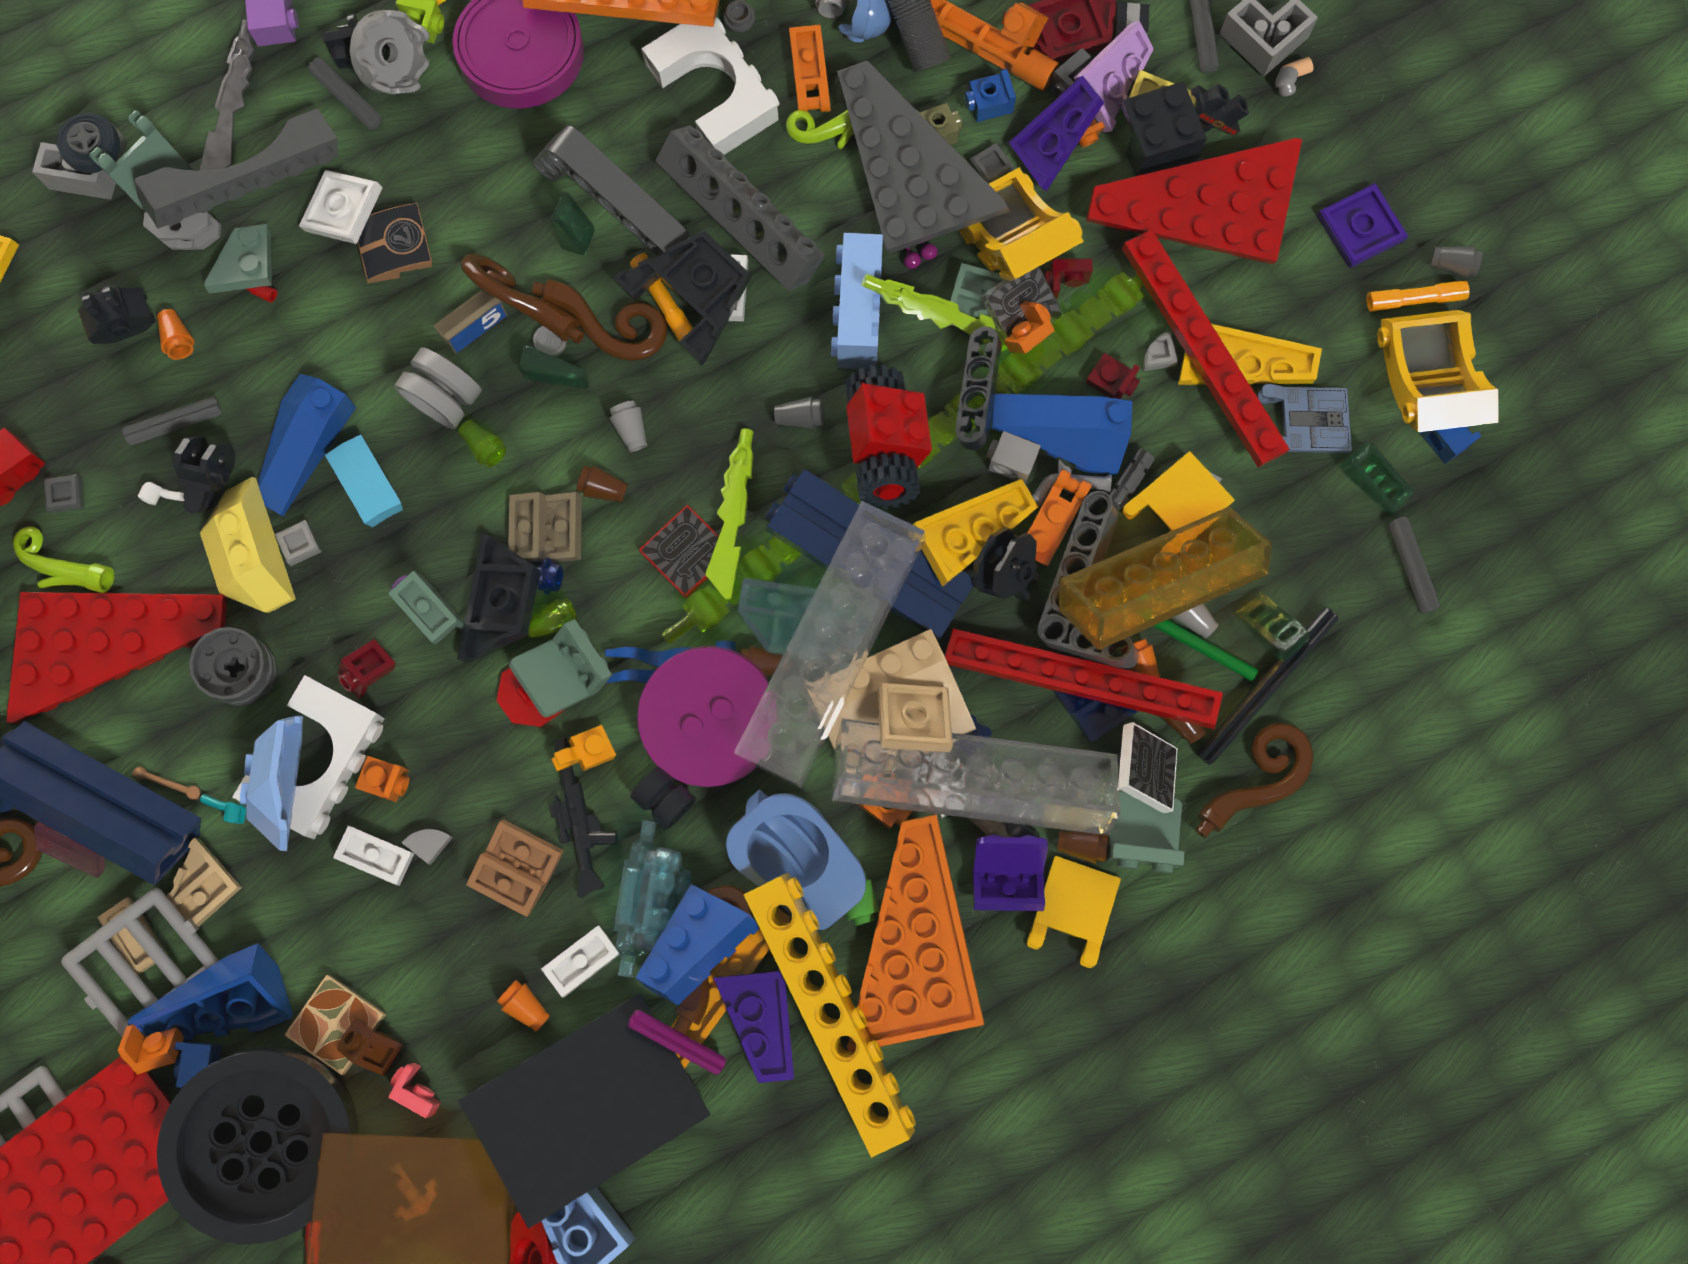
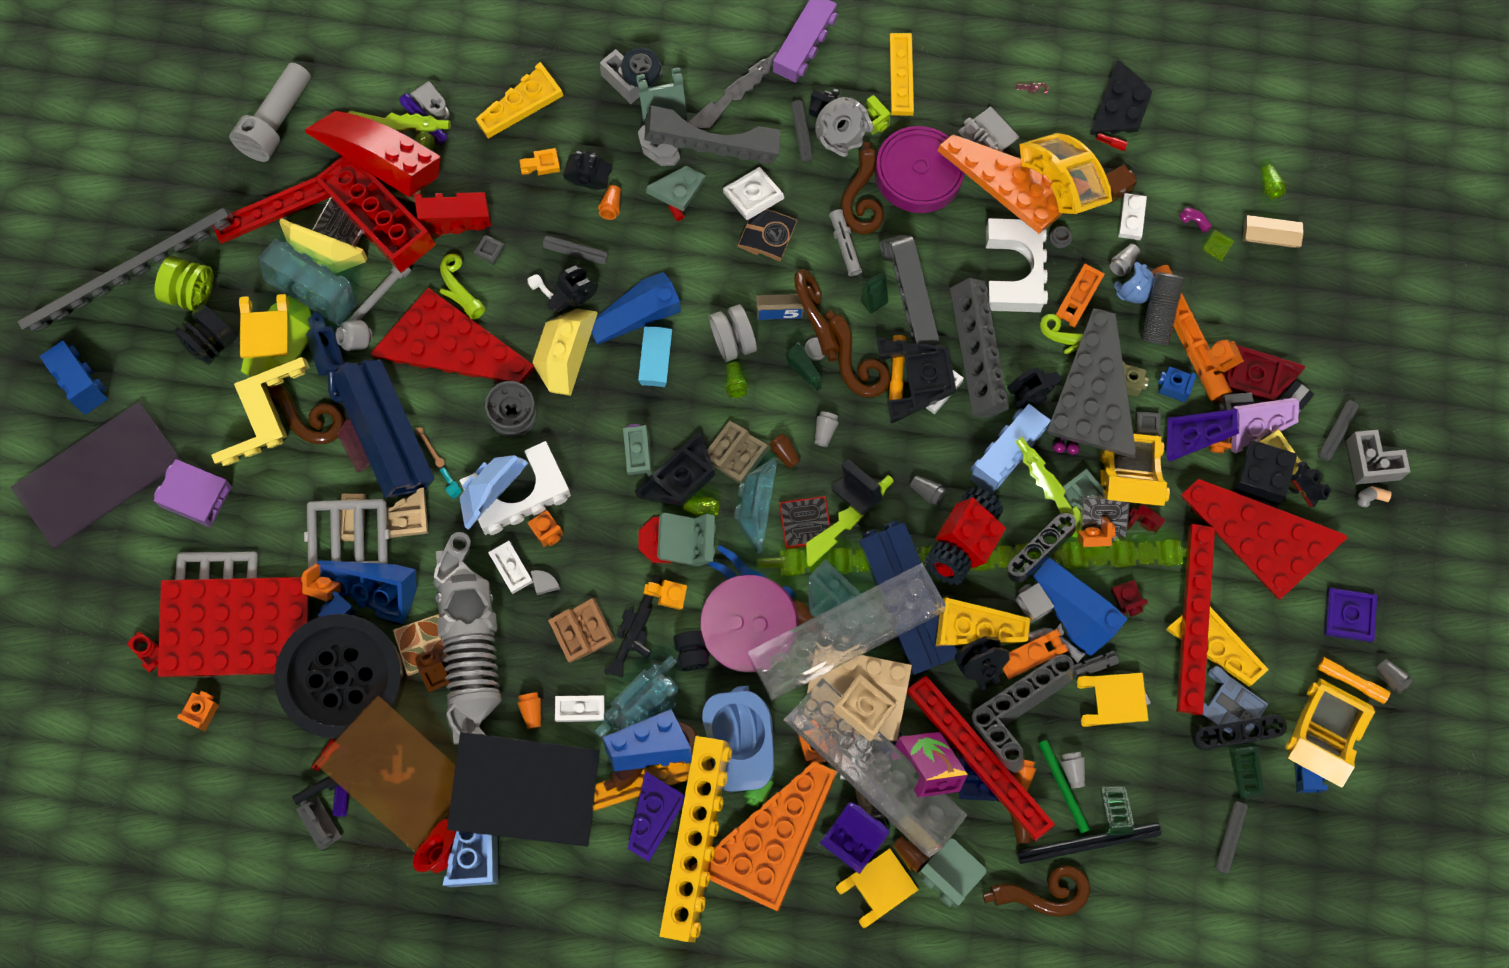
camera: 35 degrees right, 5 degrees down
light grey tile [275,520,322,566] -> none
dark red bracket [338,639,396,699] -> none
coral bracket [389,1063,441,1118] -> none
clear blue plate [538,558,564,595] -> none
magenta axle [628,1010,726,1075] -> none
clear yellow brick [1059,506,1272,650] -> none
tile [1118,722,1178,814] -> none
light grey tile [1143,332,1178,371] -> none
none -> piece [433,532,502,745]
none -> light orange plate [519,148,560,176]
none -> clear light blue wedge [734,458,778,554]
none -> light grey pin [829,209,862,276]
none -> black panel [831,460,883,515]
none -> reddish brown plant [840,142,884,235]
none -> magenta panel [891,732,968,798]
none -> black hinge [1007,367,1062,410]
none -> black beam [1192,715,1287,750]

